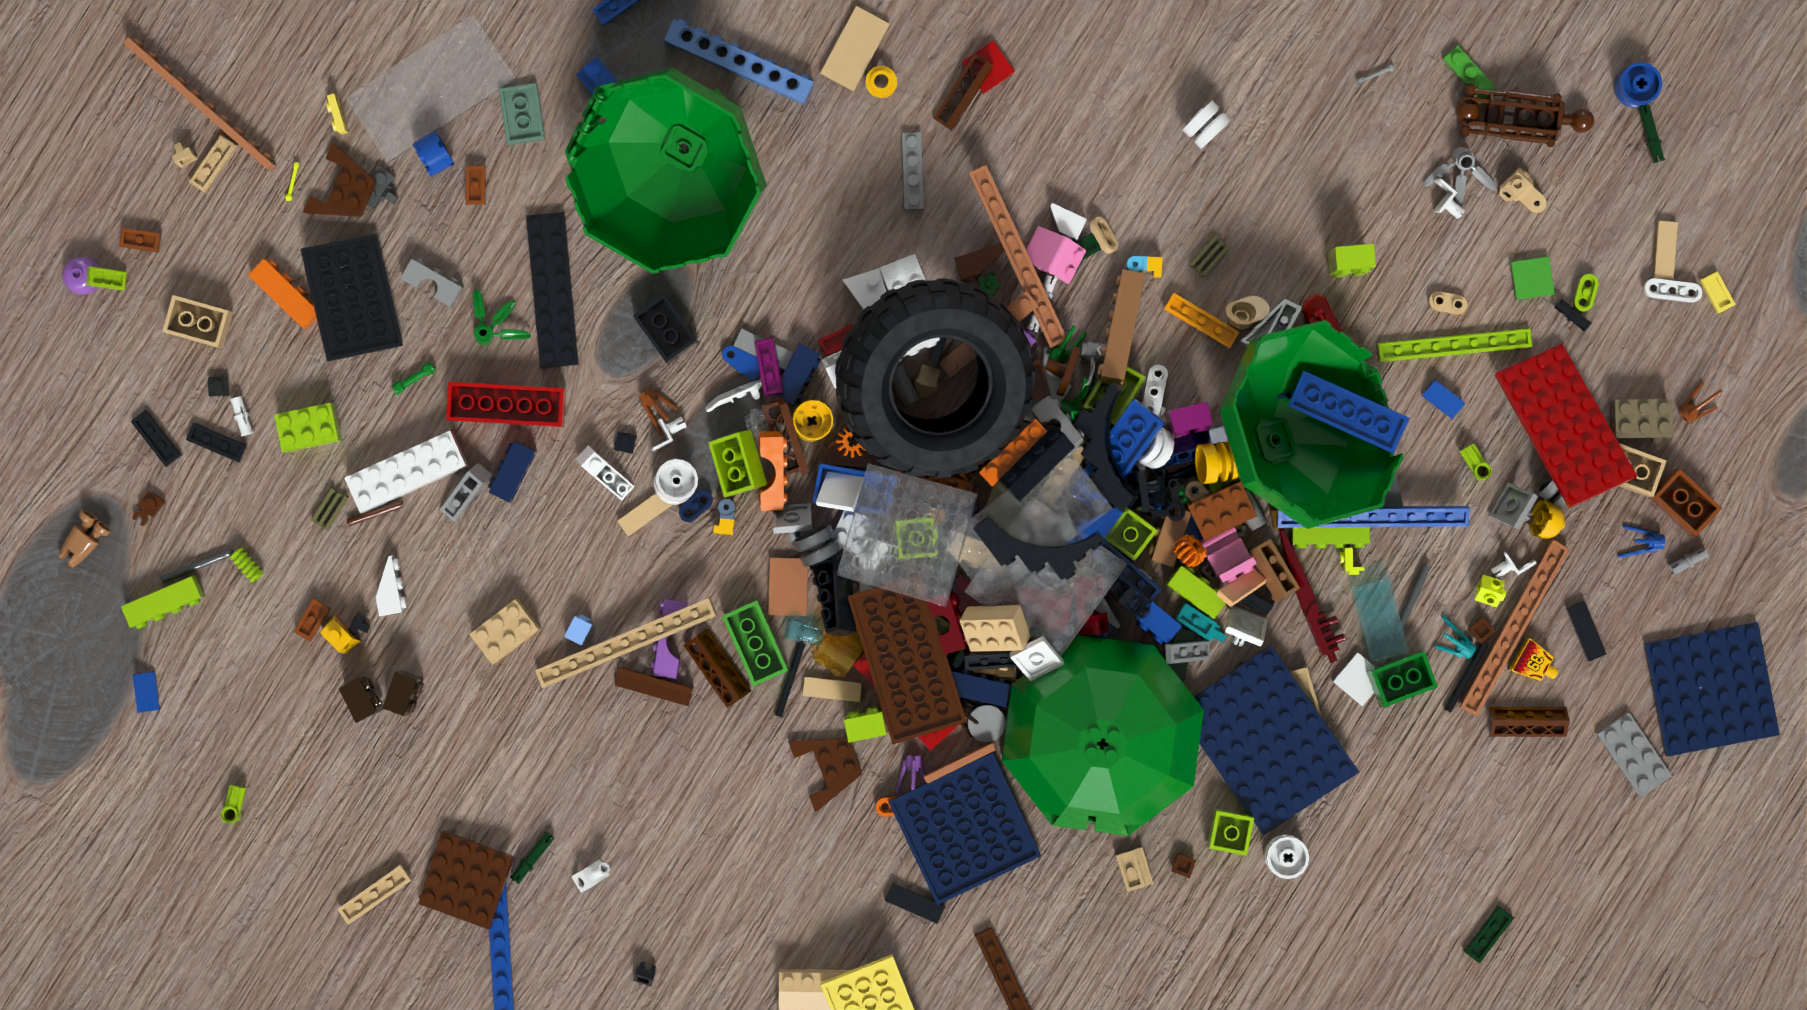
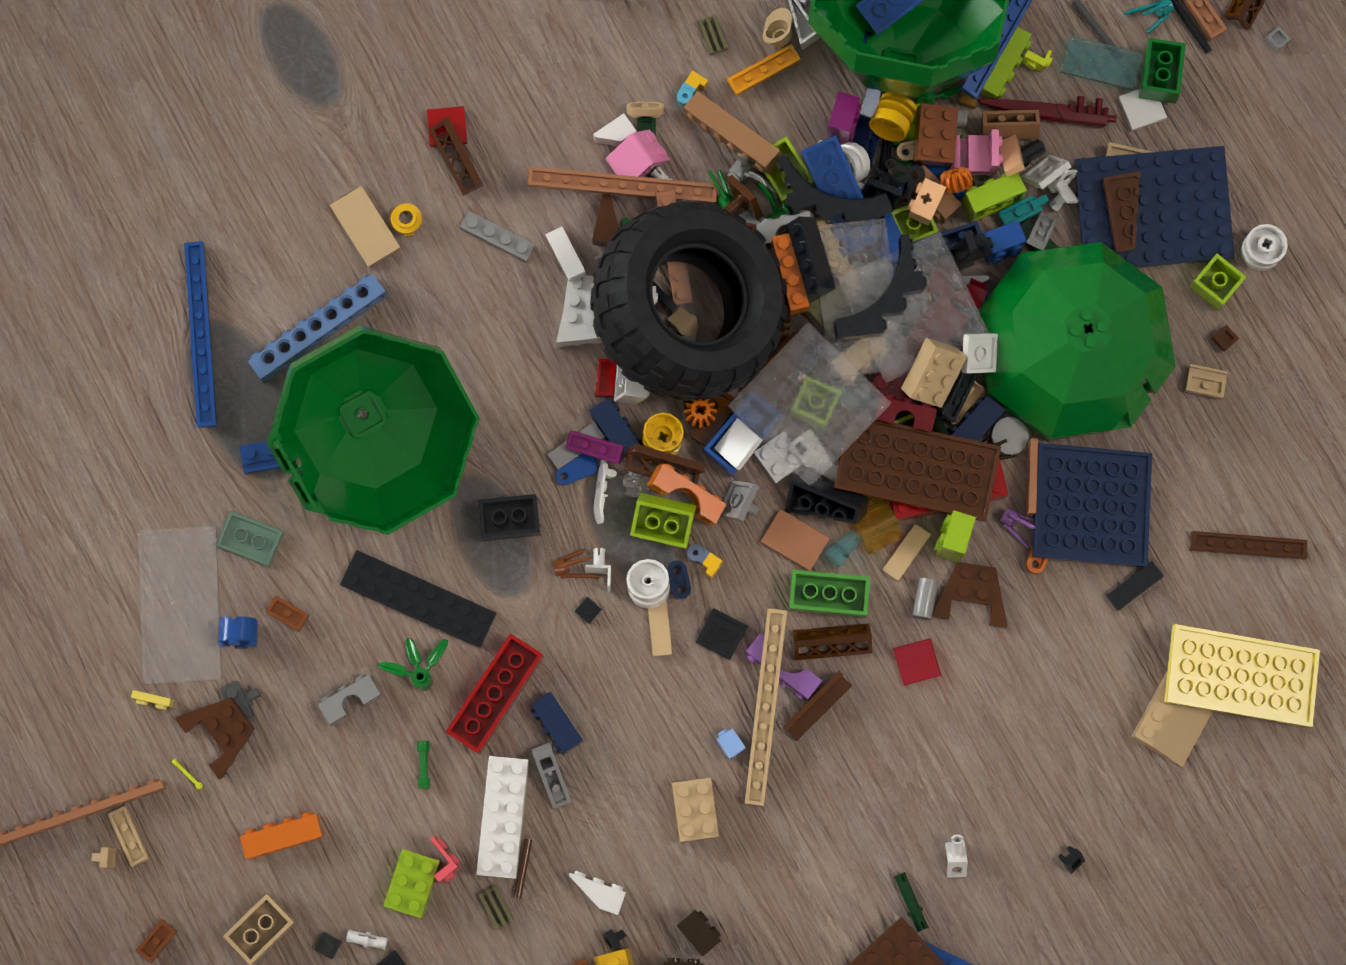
camera: 60 degrees left, 10 degrees down
black plate [300,234,403,362] -> none
white slope [576,445,635,500] -> none
black bar [775,642,806,717] -> none
flat silver wheel [792,524,842,567] -> none
white plate [1142,365,1168,417] -> none
none -> coral bracket [430,836,461,884]
none -> white tile [545,227,586,282]
none -> black tile [696,608,748,660]
none -> clear red tile [893,638,941,686]
none -> light nougat brick [907,178,946,226]
none -> light grey pin [912,578,938,620]
none -> white bracket [1049,170,1079,211]
none -> reddish brown wing [1102,171,1140,253]
none -> light grey tile [1264,26,1291,53]

